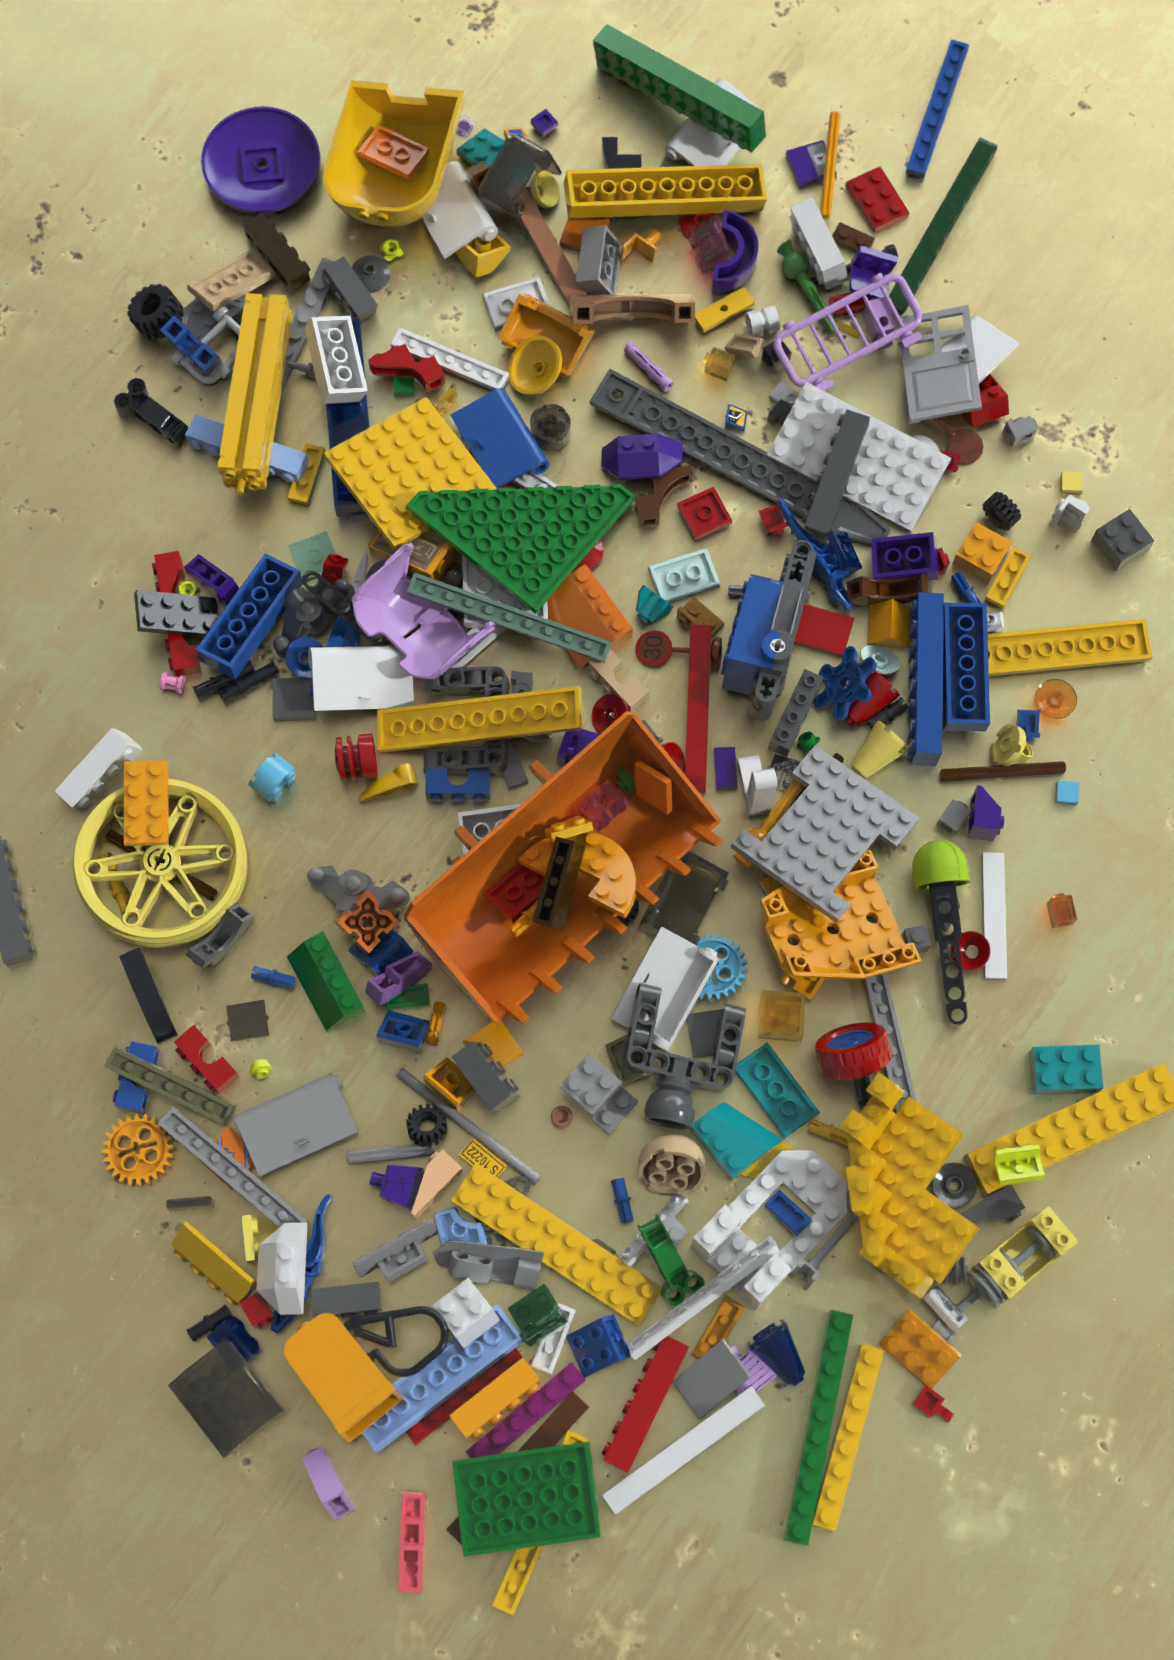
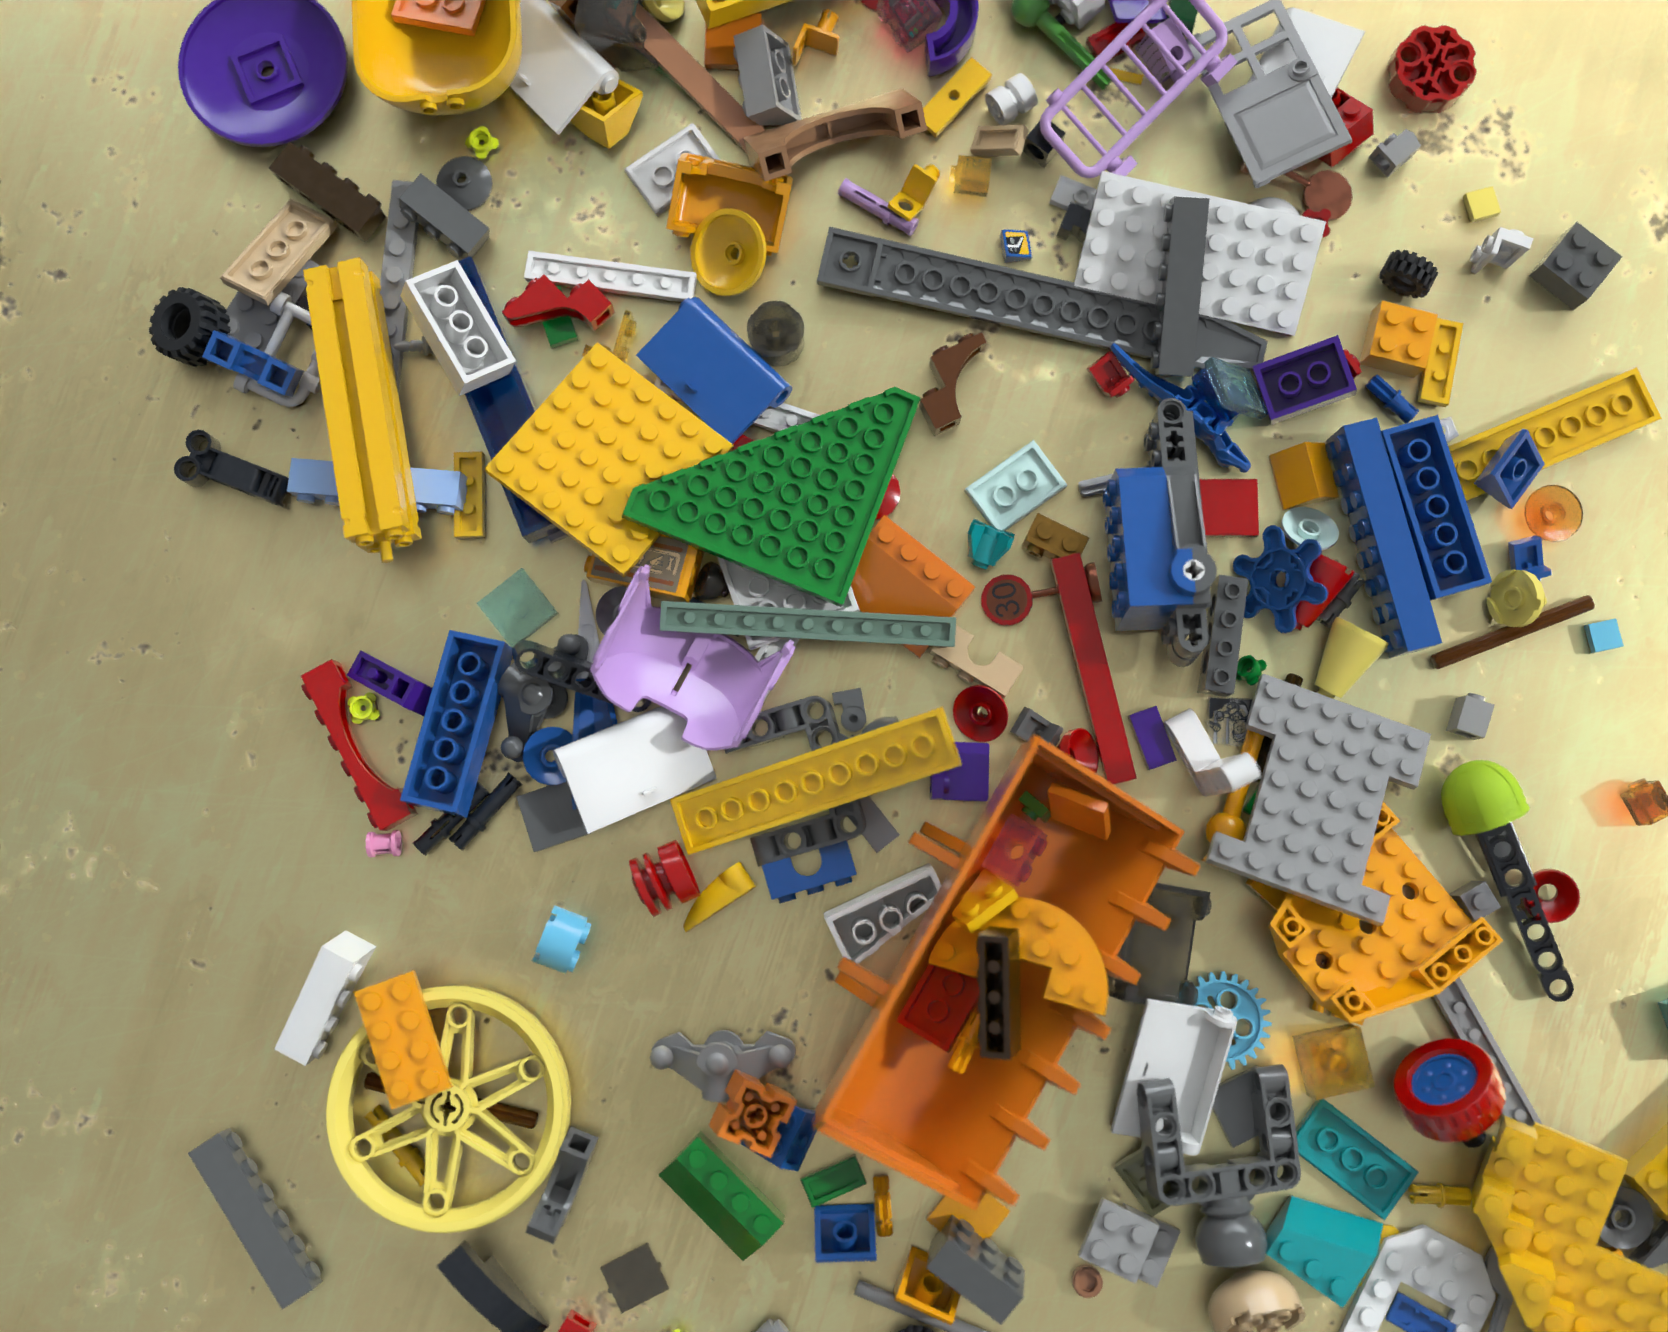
camera: 15 degrees left, 10 degrees up
plate [134,590,218,638] -> none
blue axle [251,965,295,989] -> none
red bracket [322,554,349,586] -> none
medium lavender slope [365,951,432,1006] -> none
dark purple wedge [601,434,683,480] -> none
red plate [677,487,732,540] -> none
reddish brown arch [847,574,928,607] -> none
dark purple slope [967,785,1004,841] -> none
white tile [982,852,1007,980] -> none
none -> yellow bracket [887,164,940,222]
none -> clear light blue tile [1204,356,1268,420]
none -> red connector [1387,25,1477,114]
none -> blue slope [1474,429,1545,509]

